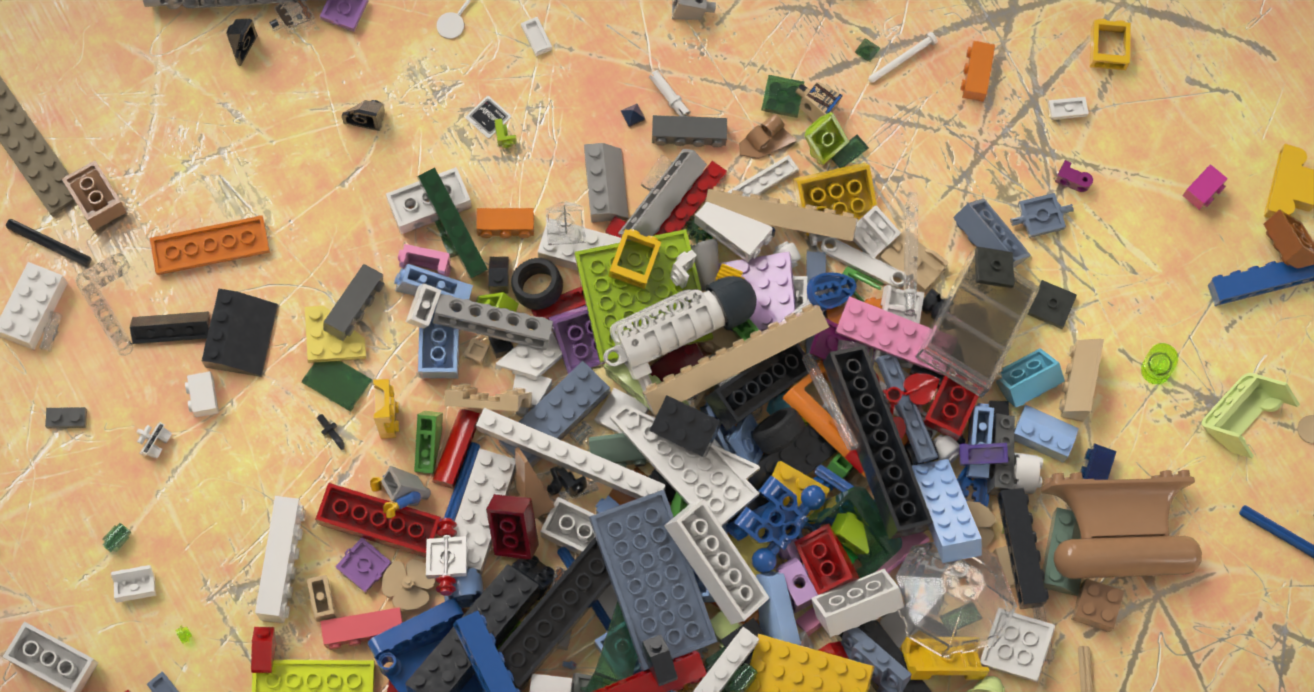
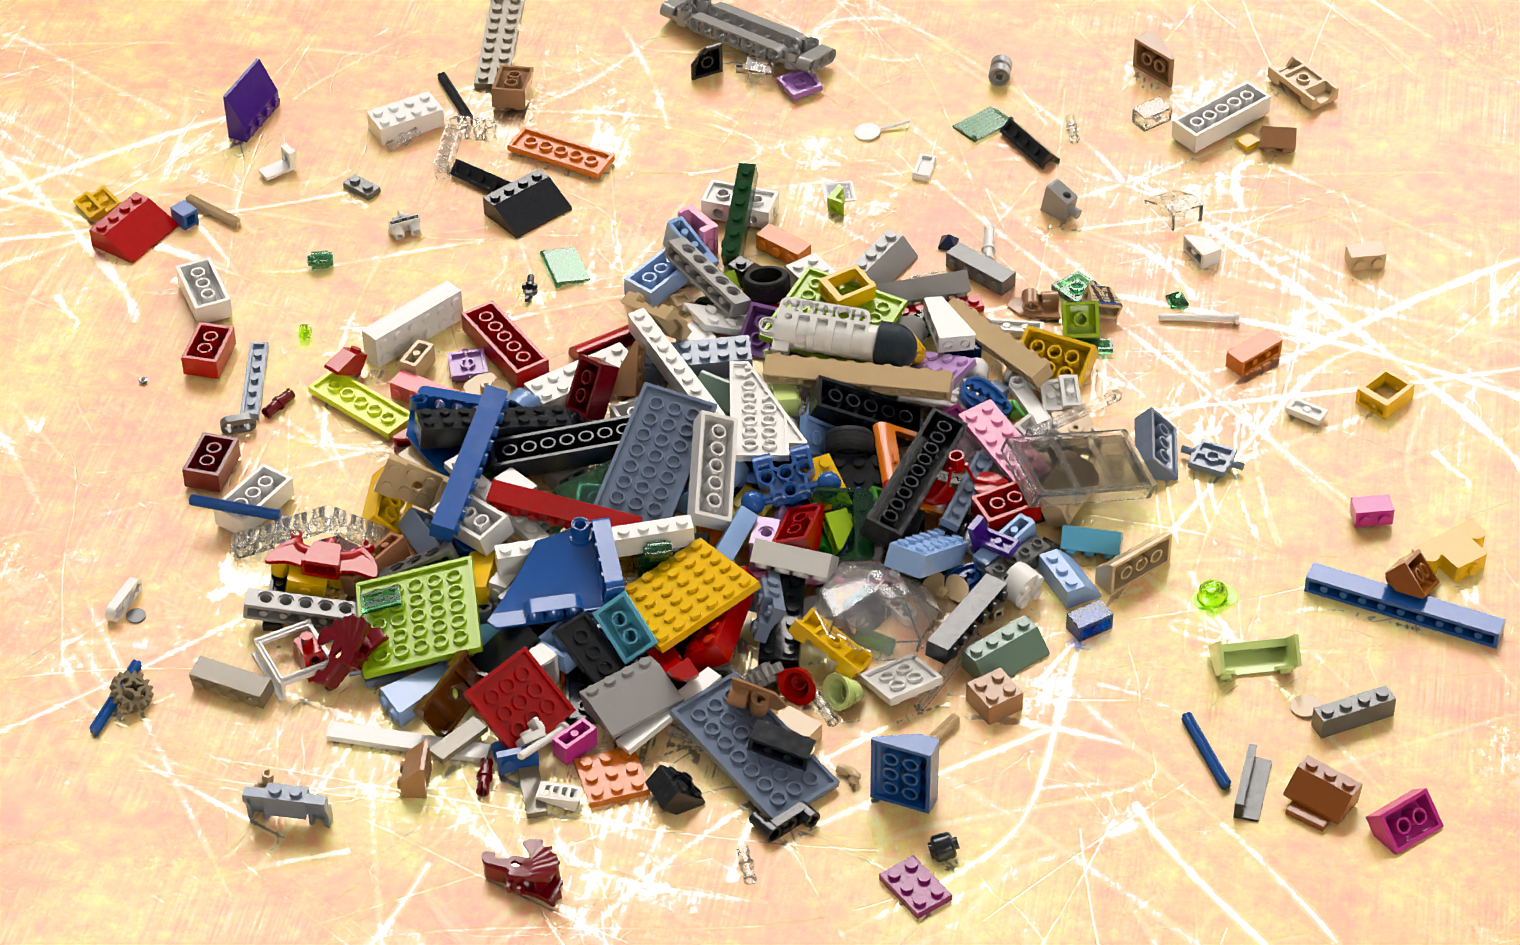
camera: 45 degrees right, 30 degrees down
white bracket [111,565,156,603] -> none
white brick [185,371,219,417] -> none
light yellow plate [305,305,366,363] -> none
dark grey brick [323,264,385,341] -> none
slope [342,100,385,131] -> none
light grey torso [370,466,431,518] -> none
yellow piece [373,379,400,439] -> none
white brick [406,283,442,329] -> none
bright green slope [414,411,443,474] -> none
white plate [426,518,468,596] -> none
clear slope [545,200,586,245] -> none
black slope [642,634,678,686] -> none
black brick [649,395,723,458] -> none
white bracket [670,250,697,289] -> none
clear axle [802,353,858,451] -> none
pearl dark grey plate [975,246,1015,289] -> none
pearl dark grey plate [1027,280,1077,329] -> none
medium nougat piece [1041,470,1202,579] -> none
magenta leg [1055,160,1093,192] -> none

